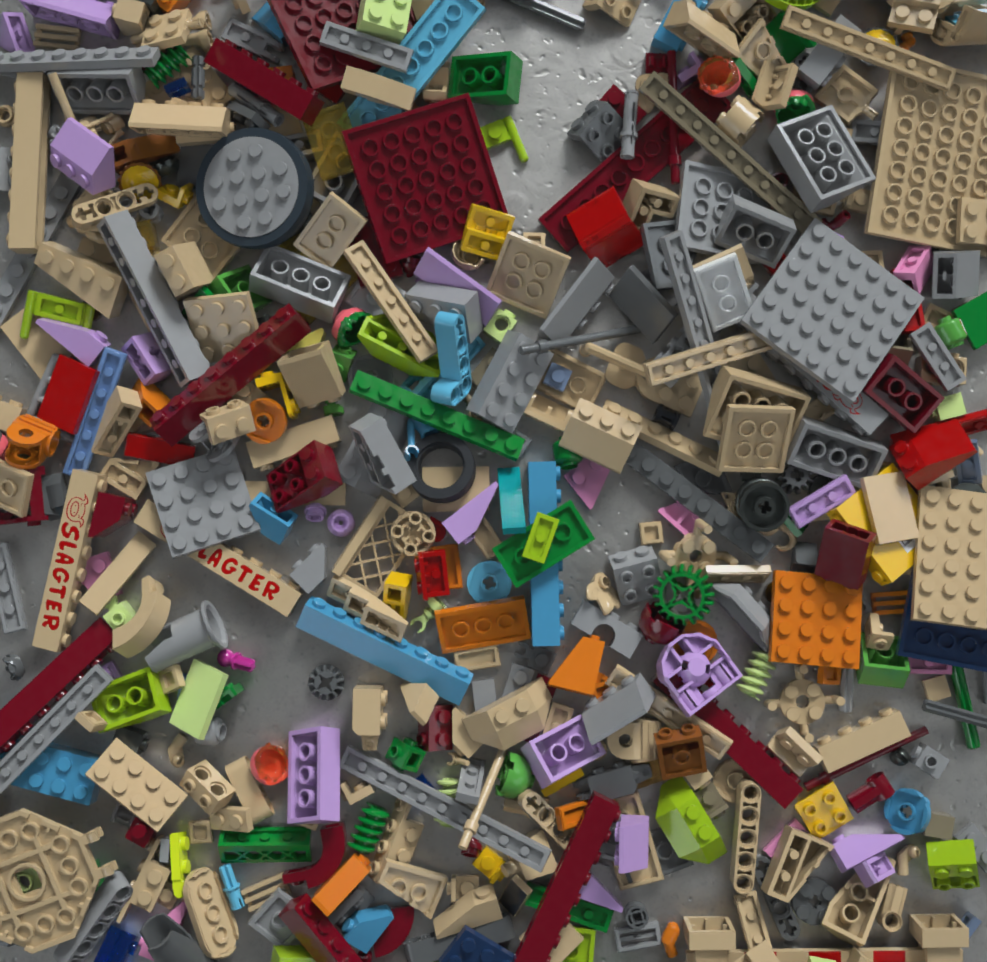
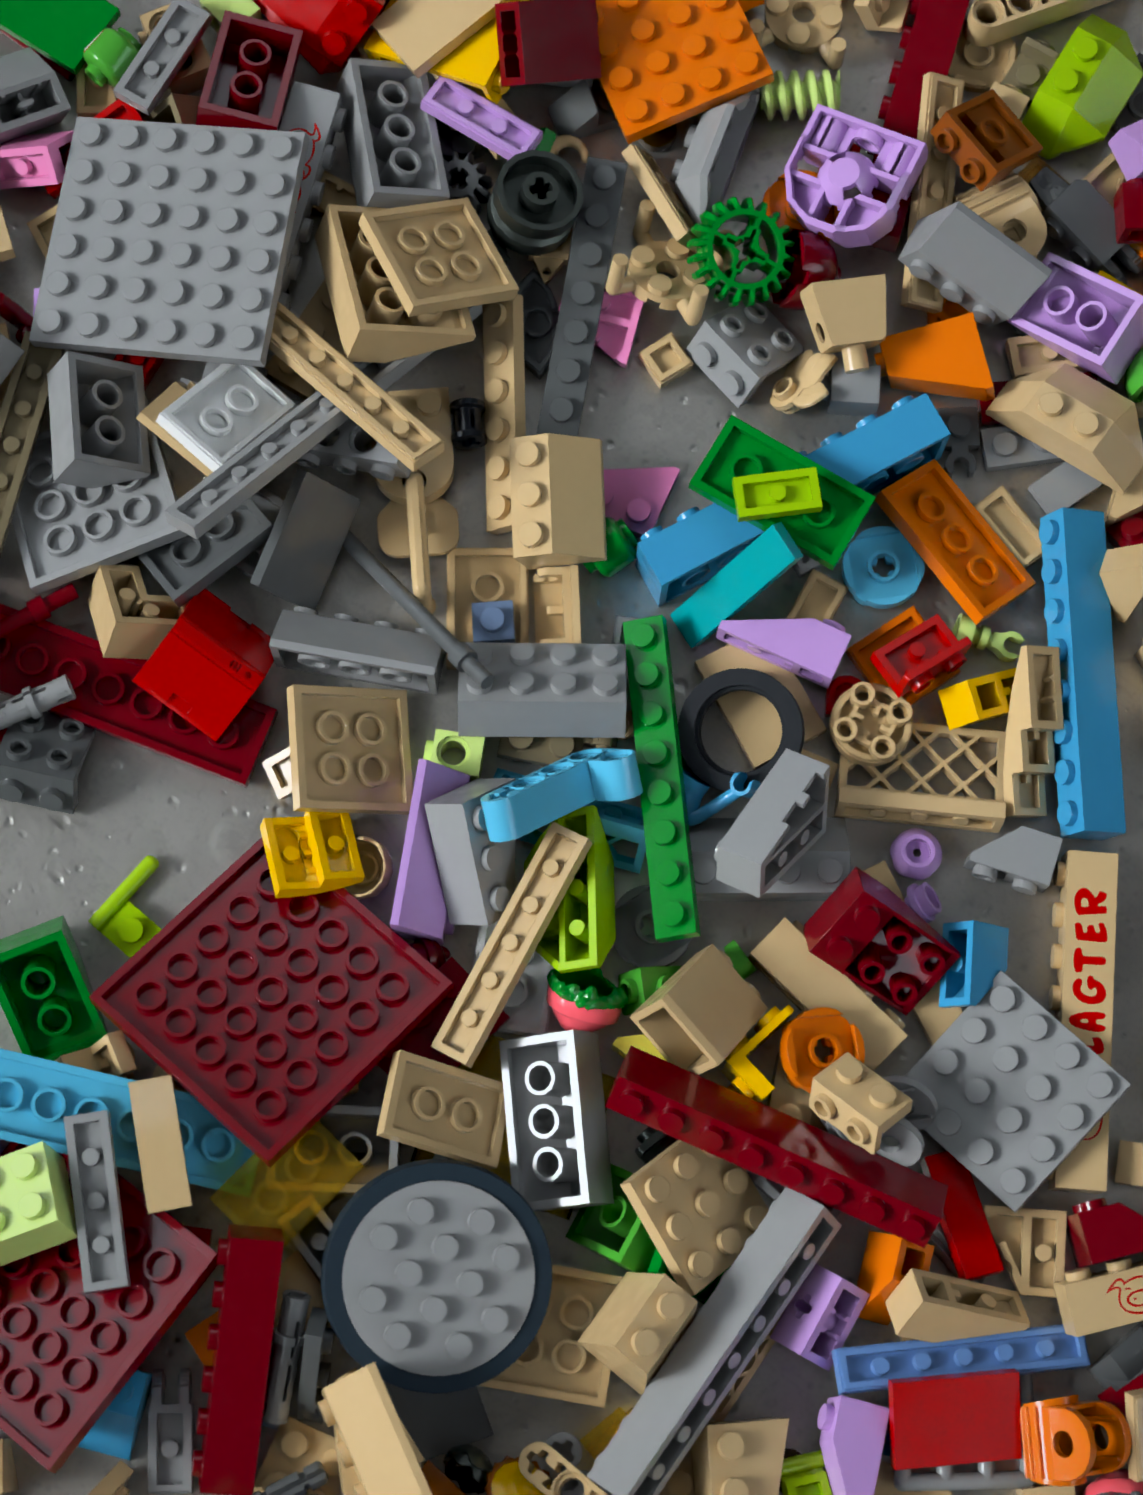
camera: 120 degrees left, 10 degrees down
yellow bracket [157,182,194,209] -> none
none -> tan torso [800,274,887,374]

